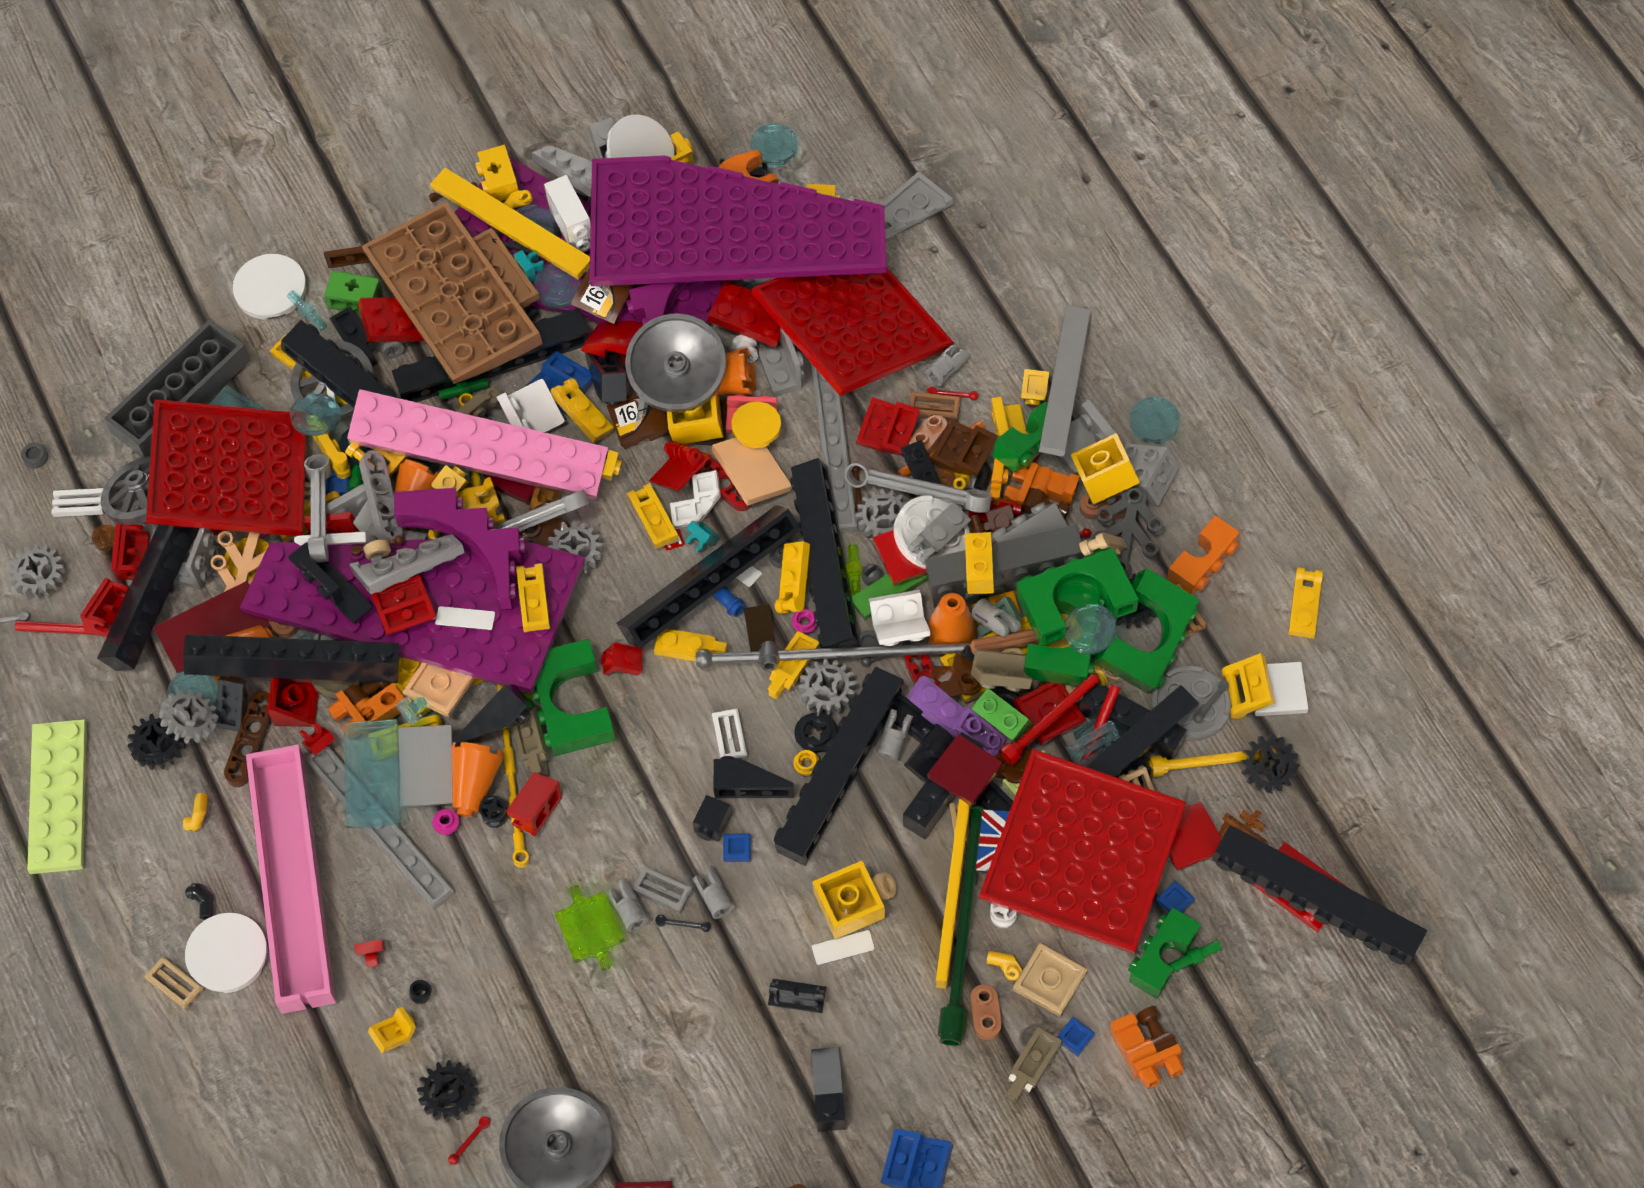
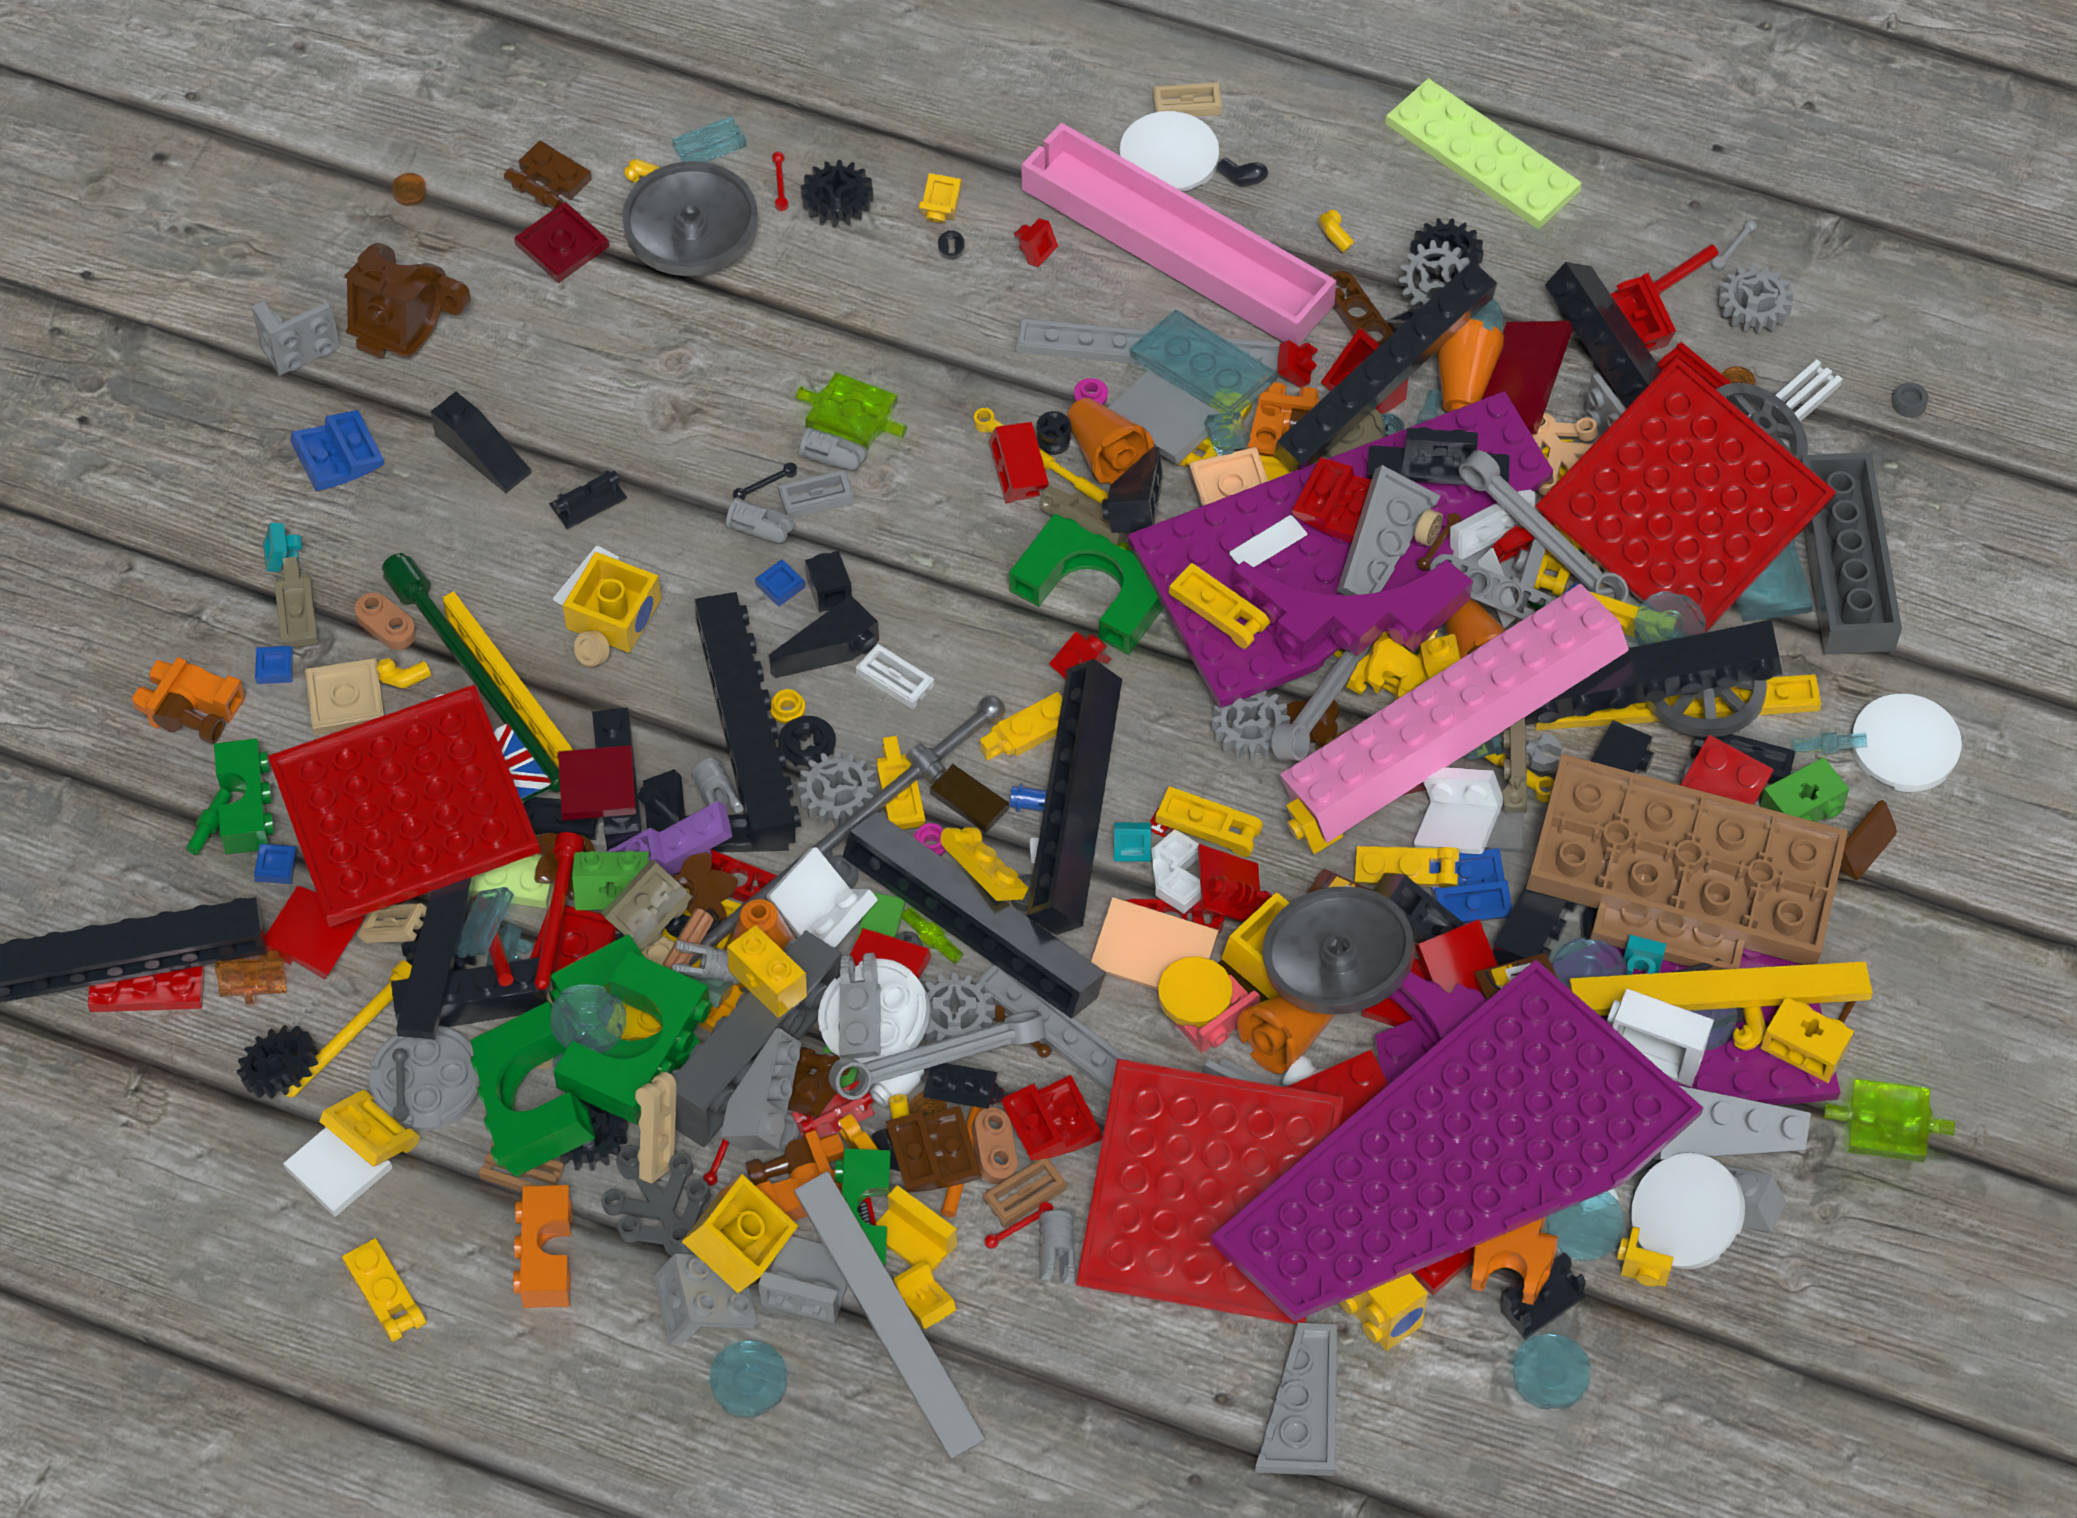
camera: 135 degrees right, 5 degrees down
none -> teal tile [263,522,302,572]
none -> clear neon green plate [1824,1079,1956,1162]

